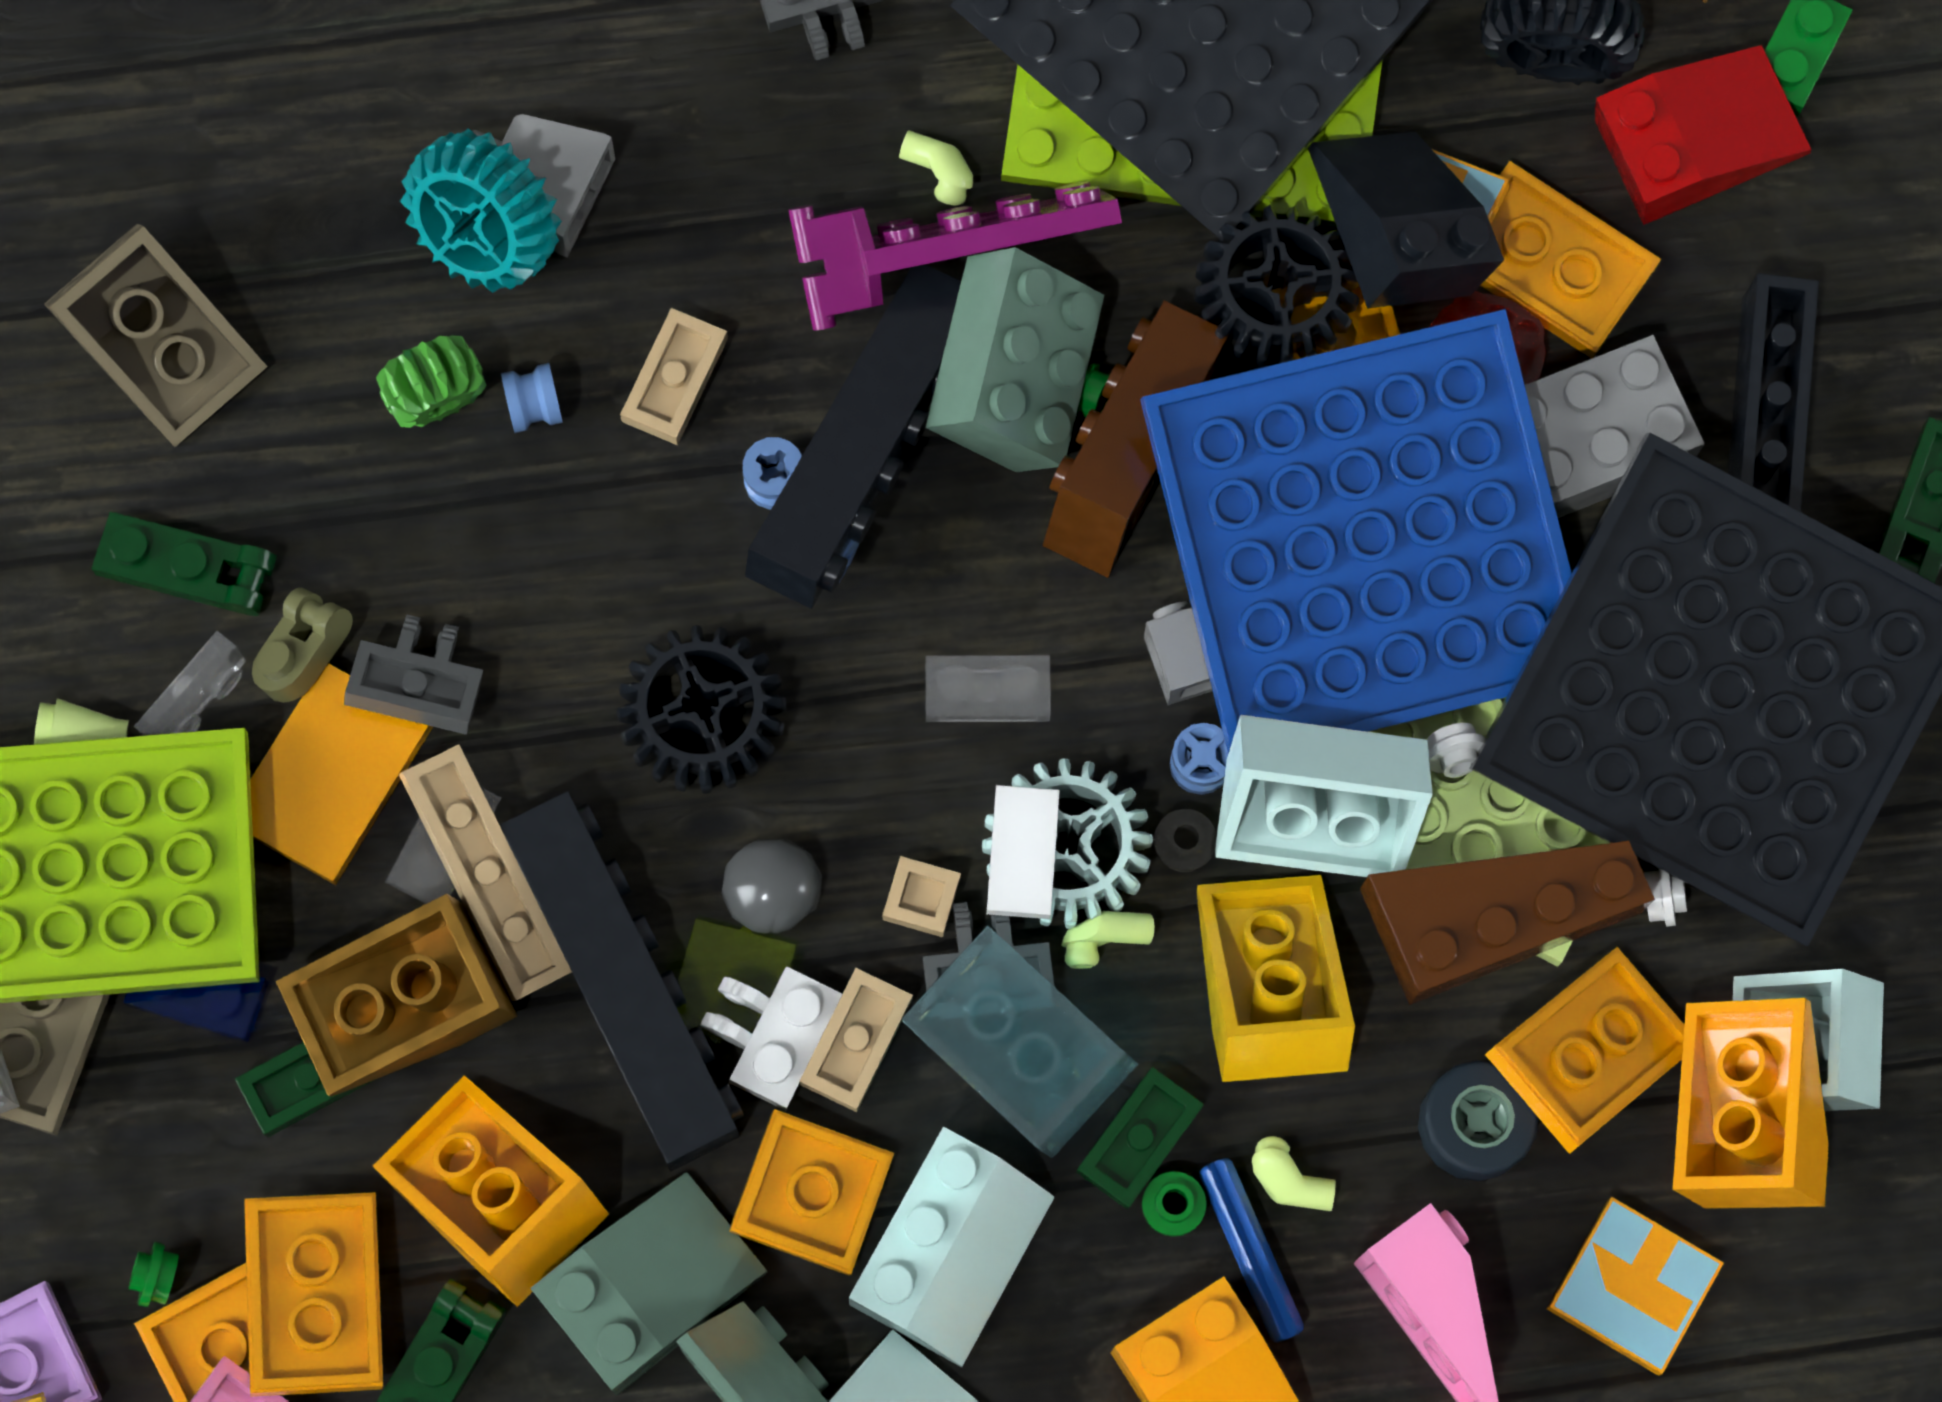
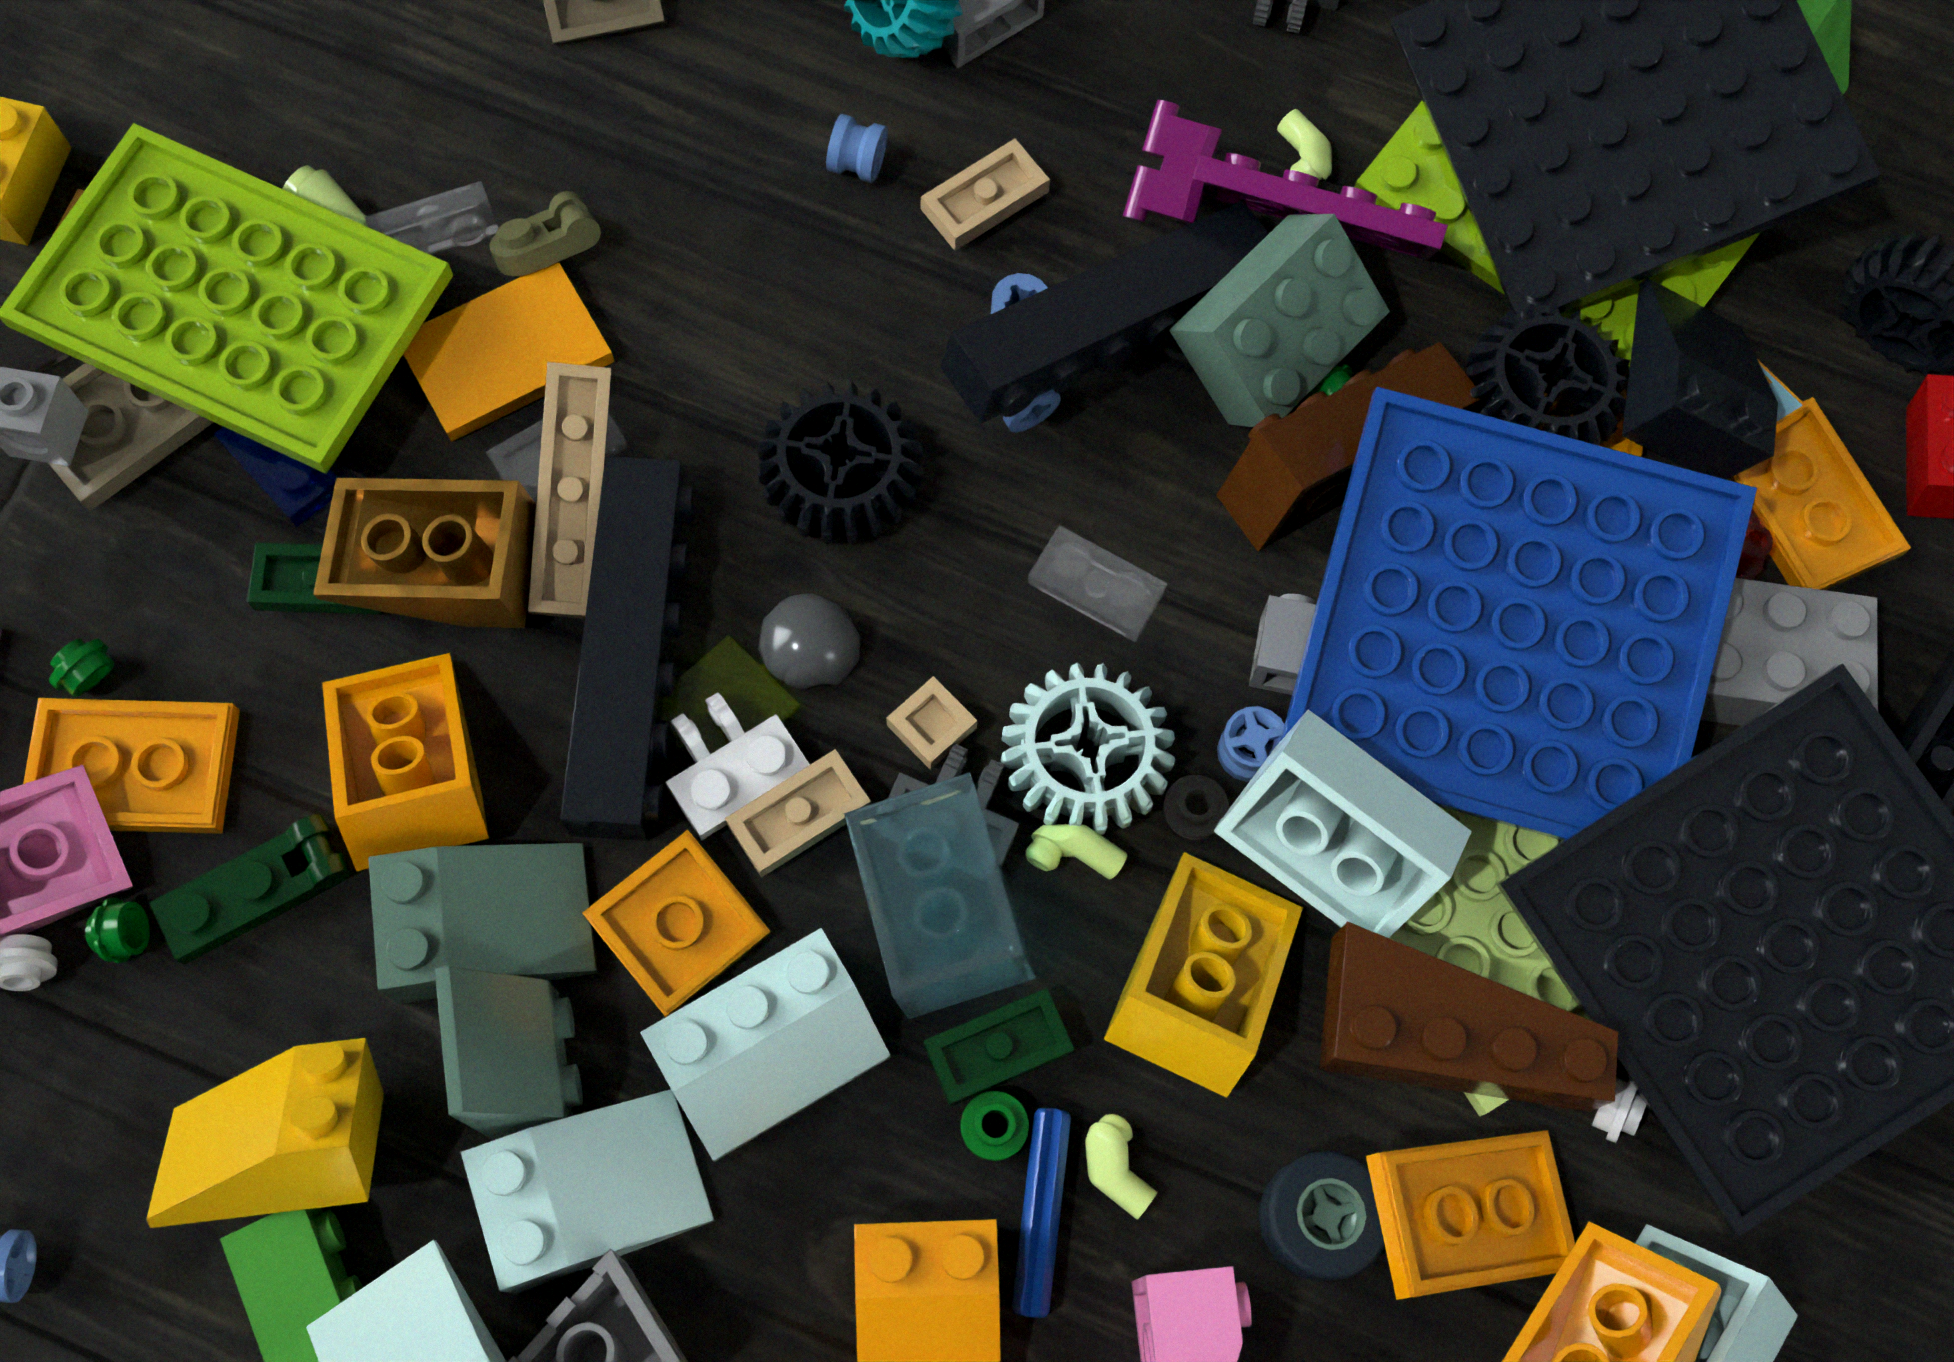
camera: 30 degrees right, 5 degrees down
dark green plate [91,511,277,616] -> none
light orange tile [244,1192,383,1397] -> none
dark grey hinge [344,614,483,735] -> none
bright green gear [376,335,487,428] -> none
white tile [986,785,1060,919] -> none
white plate [1427,723,1485,778] -> none

